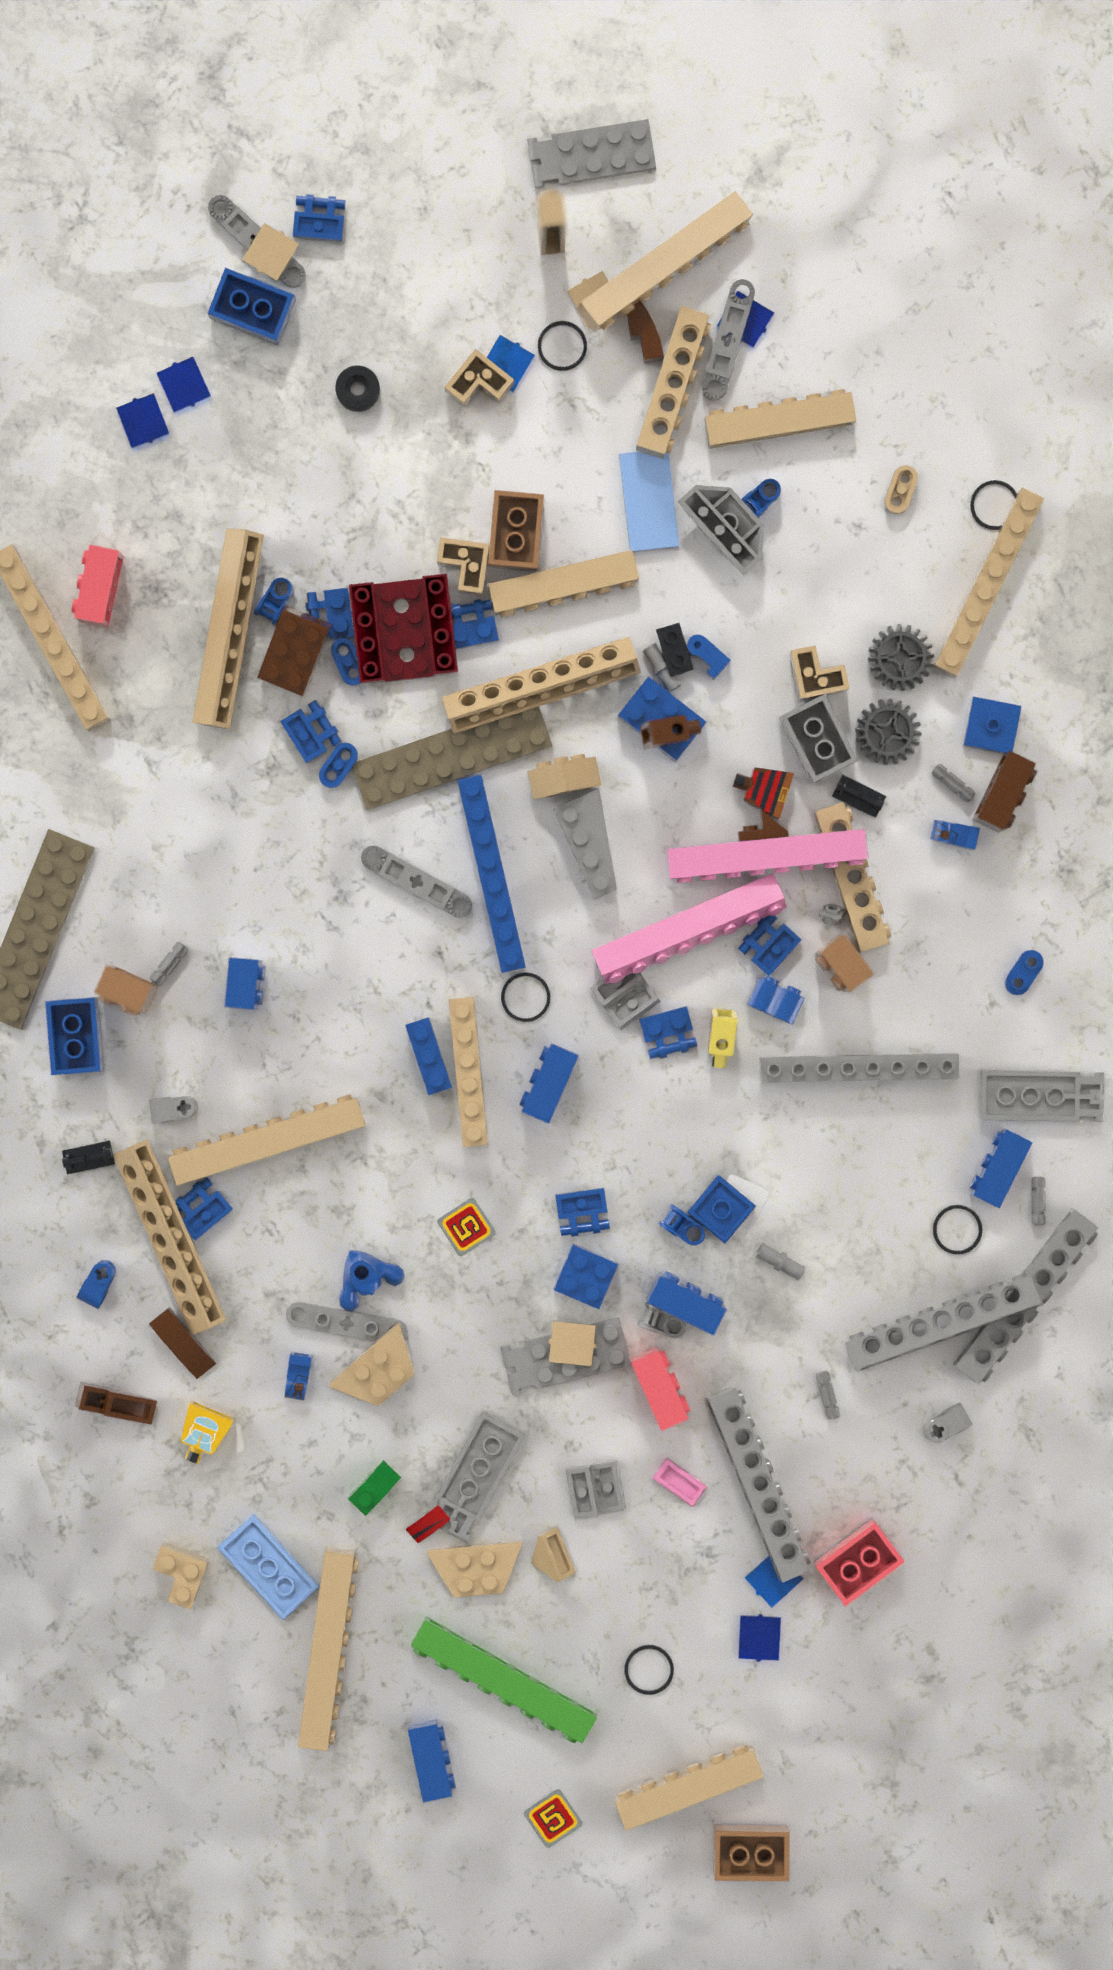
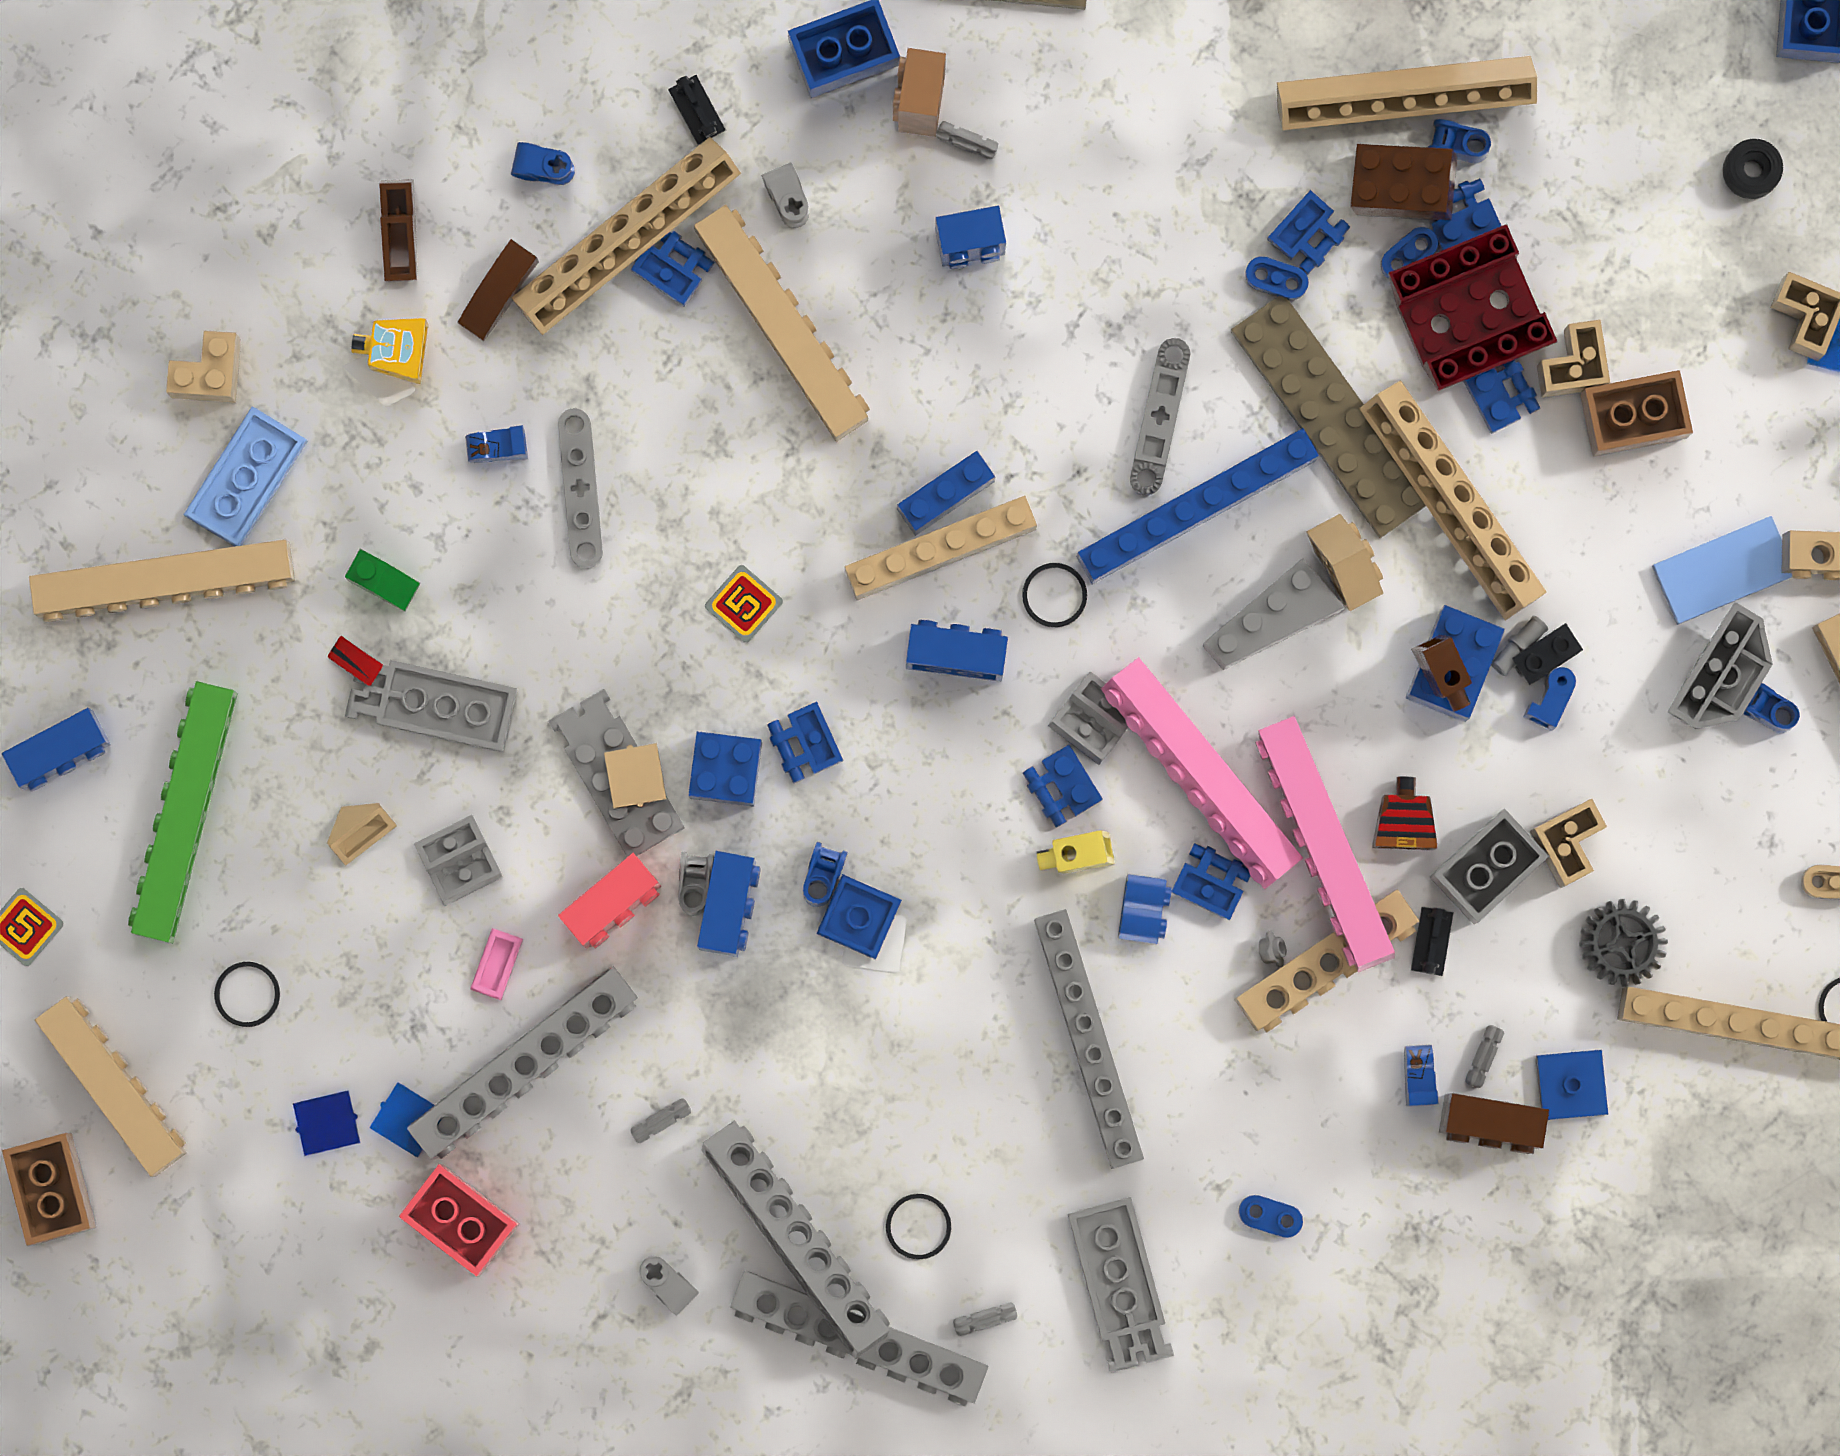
camera: 75 degrees right, 5 degrees down
tan wing [329,1322,415,1406] -> none
blue head [339,1250,405,1311] -> none
tan wing [427,1541,522,1598] -> none
tan brick [488,550,639,618] -> none
reddish brown slope [737,810,789,842] -> none
light grey pin [755,1243,806,1280] -> none
medium nougat brick [815,934,874,992] -> none
dark grey gear [855,699,922,765] -> none
blue brick [970,1128,1033,1209] -> none

